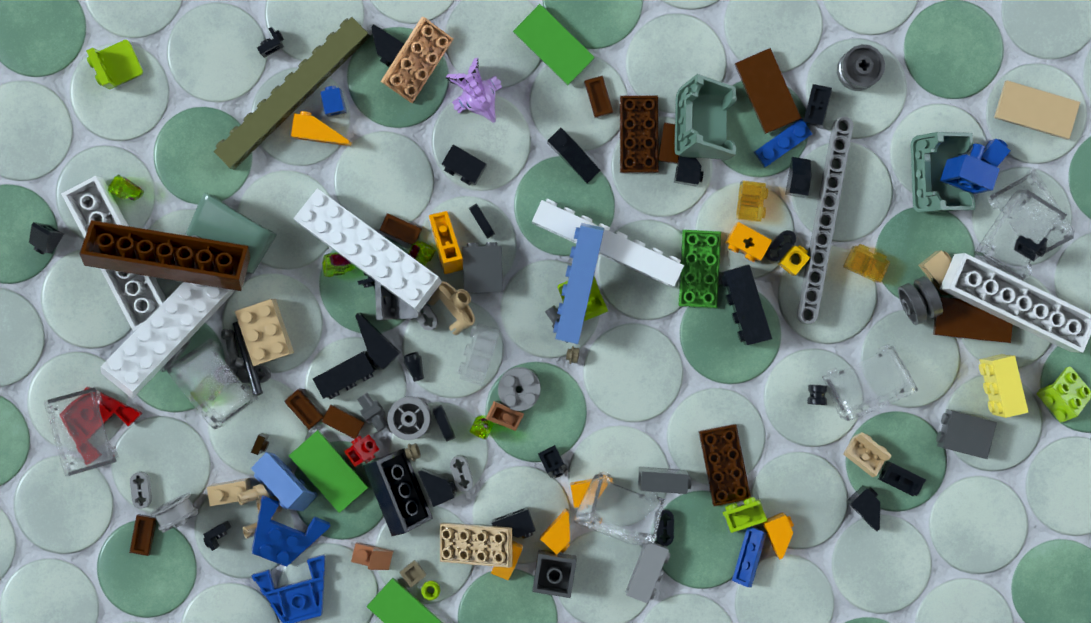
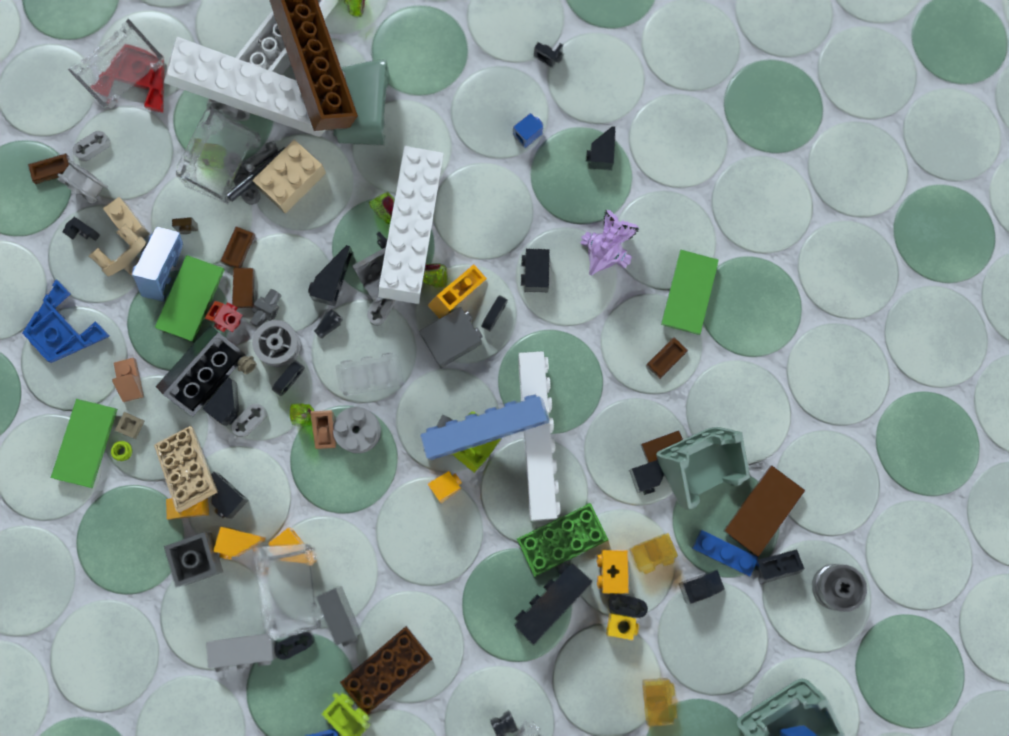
camera: 60 degrees right, 10 degrees down
olive brick [213,17,370,170] -> none
blue wing [252,496,330,567] -> none
light orange slope [291,111,352,146] -> none
black brick [313,351,377,400] -> none
reddish brown tile [379,213,422,246] -> none
light nougat tile [380,16,453,103] -> none
tan connector [428,281,475,335] -> none
black bracket [538,445,568,478] -> none
black slope [547,127,601,184] -> none
dark tan plate [566,346,580,364] -> none
reddish brown tile [620,95,659,173] -> none
light grey beam [797,117,853,324] -> none
none -> light orange slope [428,471,462,503]

